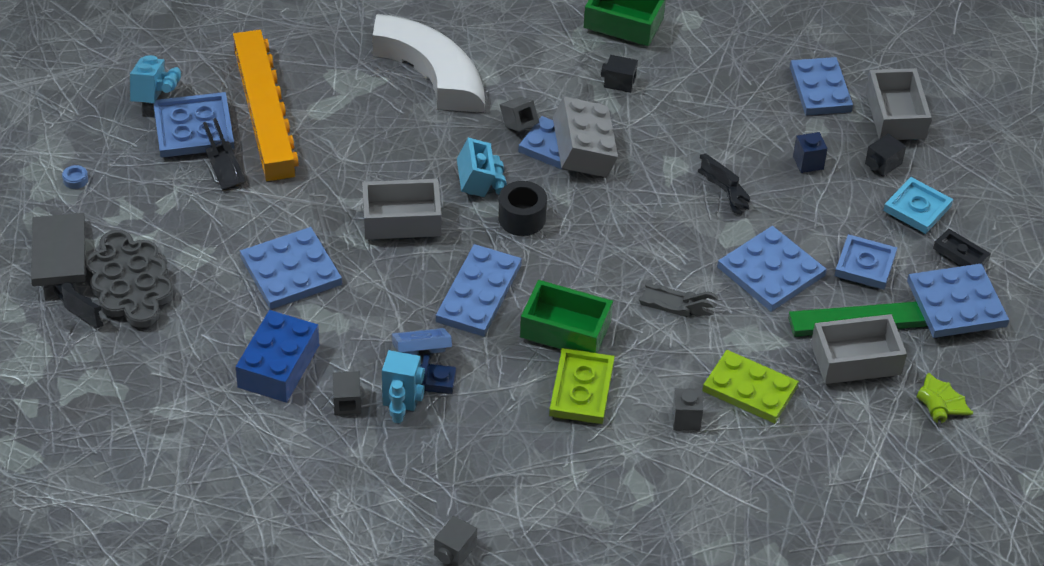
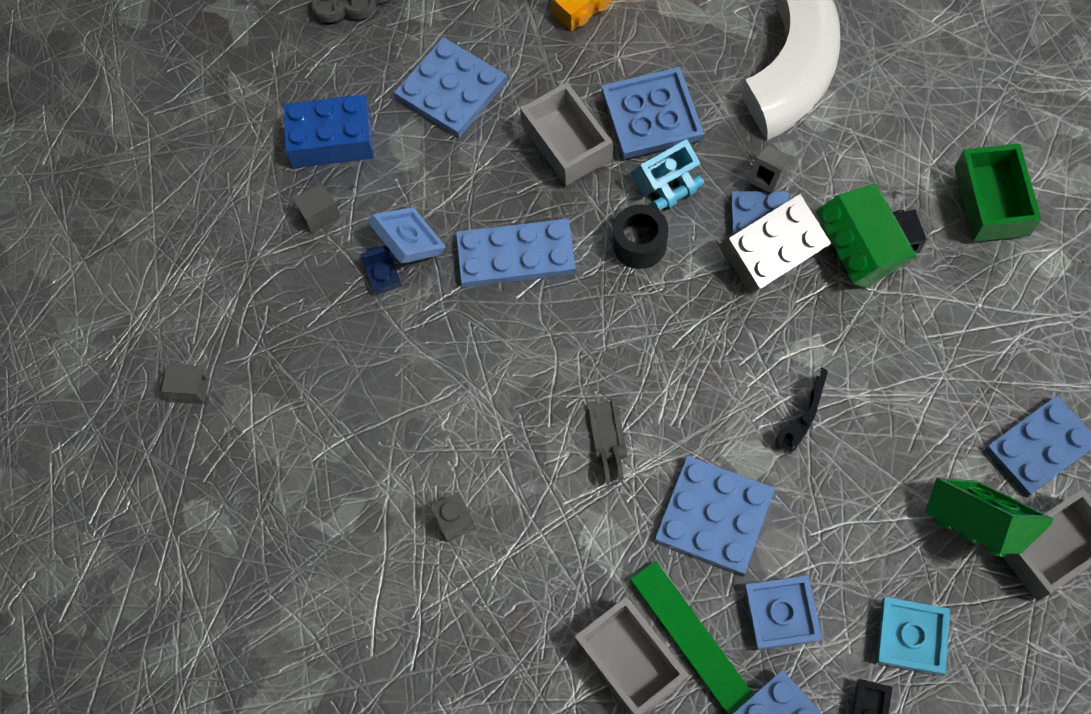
camera: 70 degrees right, 20 degrees up
medium azure brick [382,350,425,423] -> none
green piece [520,280,613,353] -> none
lime plate [549,348,615,424] -> none
lime plate [702,350,799,424] -> none
dark blue brick [793,132,828,173] -> none
black brick [865,133,906,177] -> none
none -> medium blue plate [601,67,704,159]
none -> green slope [815,184,917,288]
none -> green slope [925,478,1054,557]

